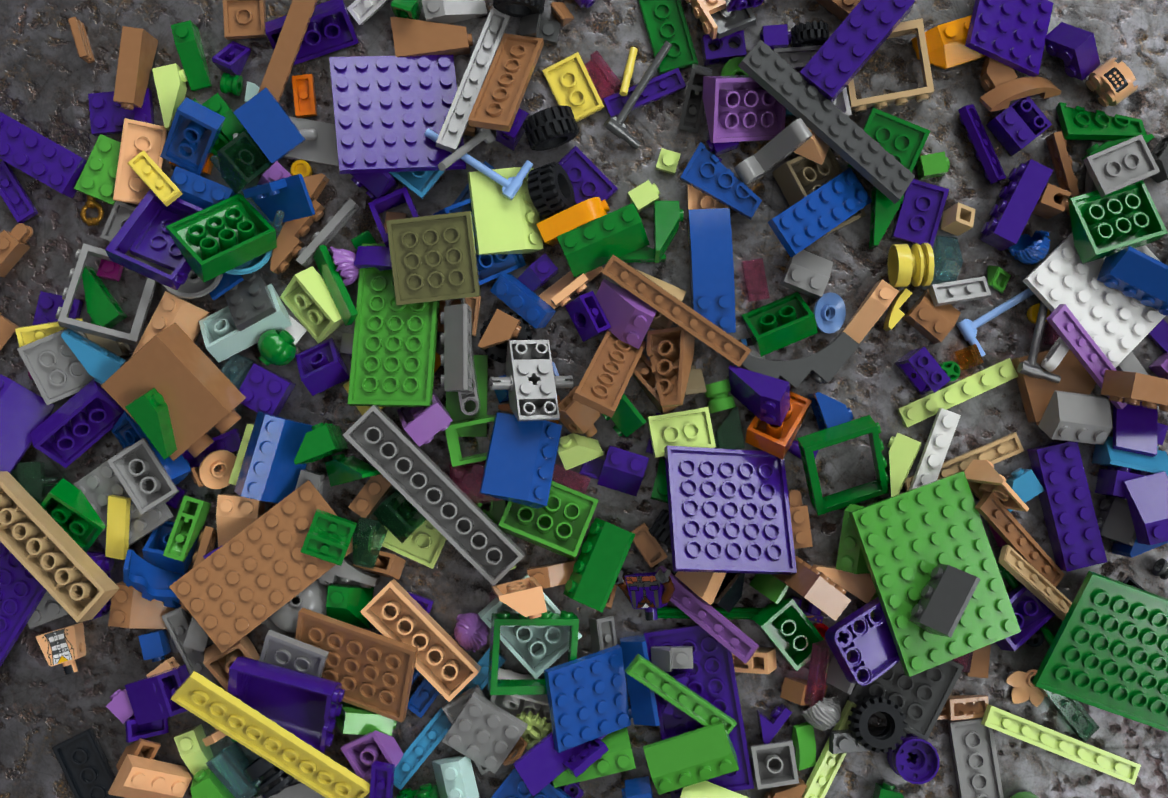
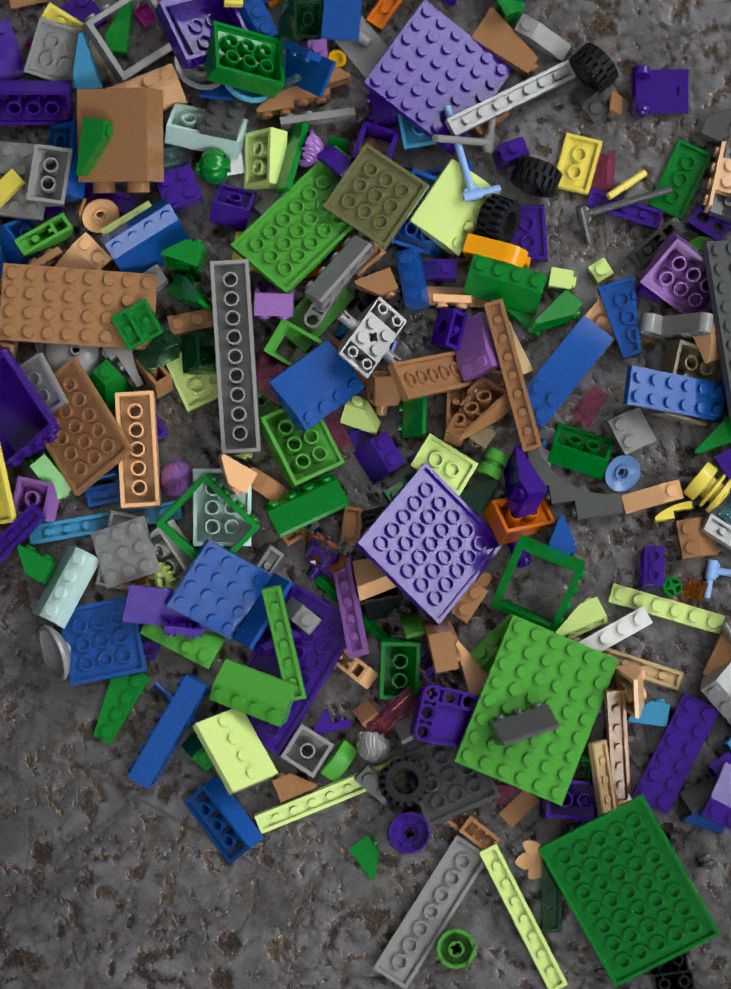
camera: 40 degrees right, 5 degrees down
medium nougat plate [468,33,544,132] -> none

